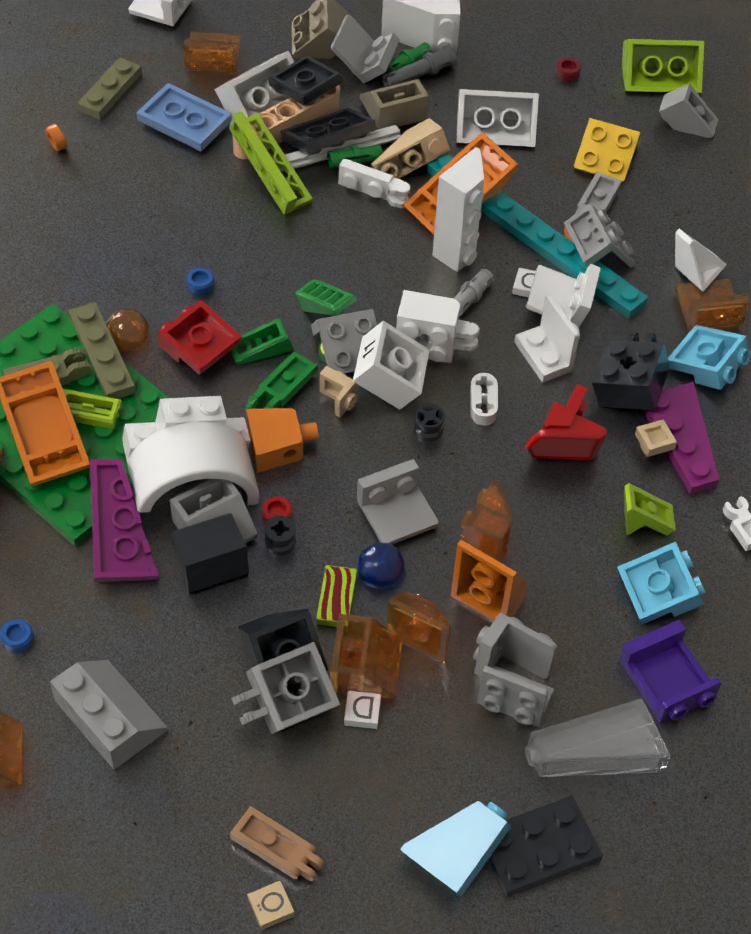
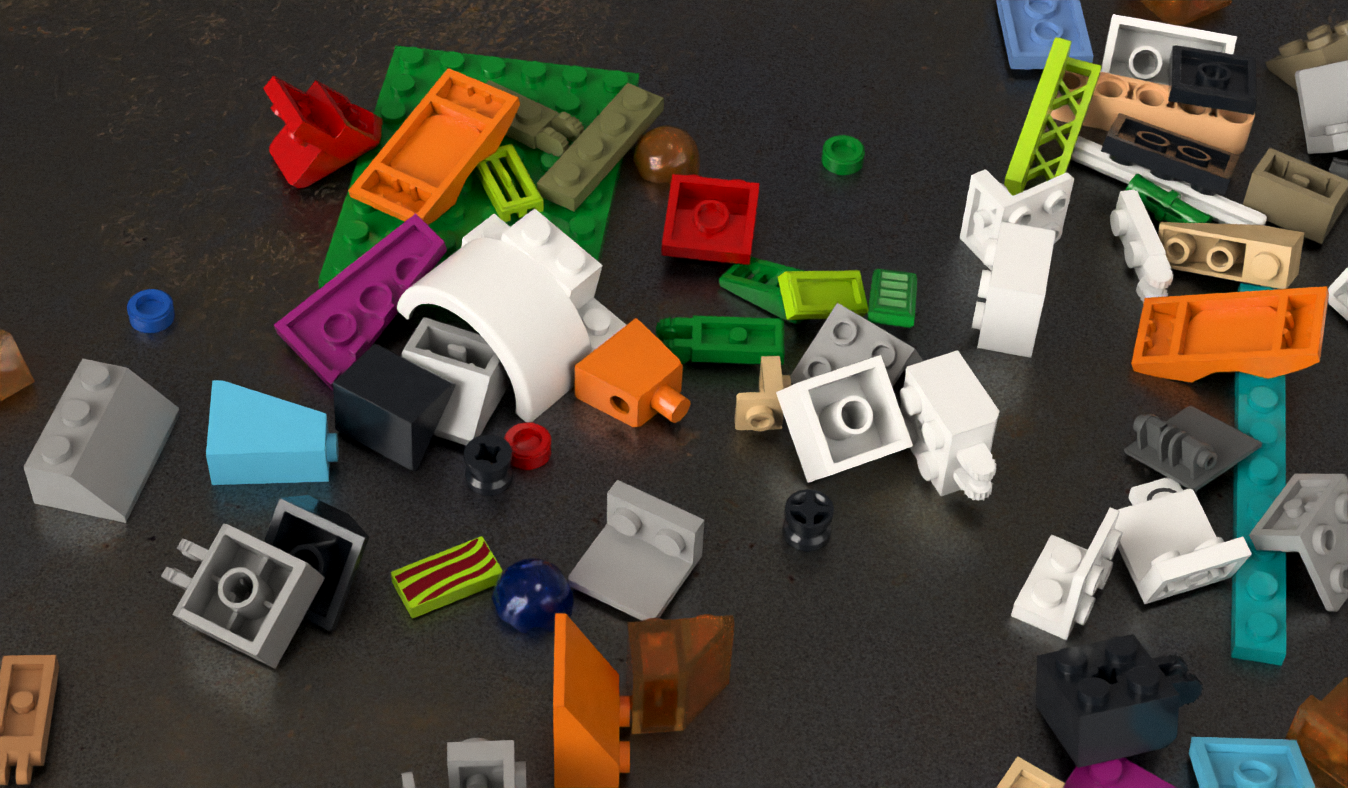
camera: 55 degrees right, 5 degrees down
blue tile [186,268,215,295] -> none
clear orange slope [330,614,403,699] -> none
white tile [344,691,381,729] -> none
clear orange slope [386,590,451,663] -> none
white slope [432,147,484,272] -> none
light grey pin [453,269,494,316] -> none
white beam [470,373,498,426] -> none
red piece [525,384,608,460] -> none
none -> medium azure slope [206,380,339,485]
none -> lime tile [778,270,868,320]
none -> green tile [822,135,865,175]
none -> white bracket [960,169,1074,271]
none -> white brick [972,221,1056,358]
none -> dark grey hinge [1124,405,1262,492]

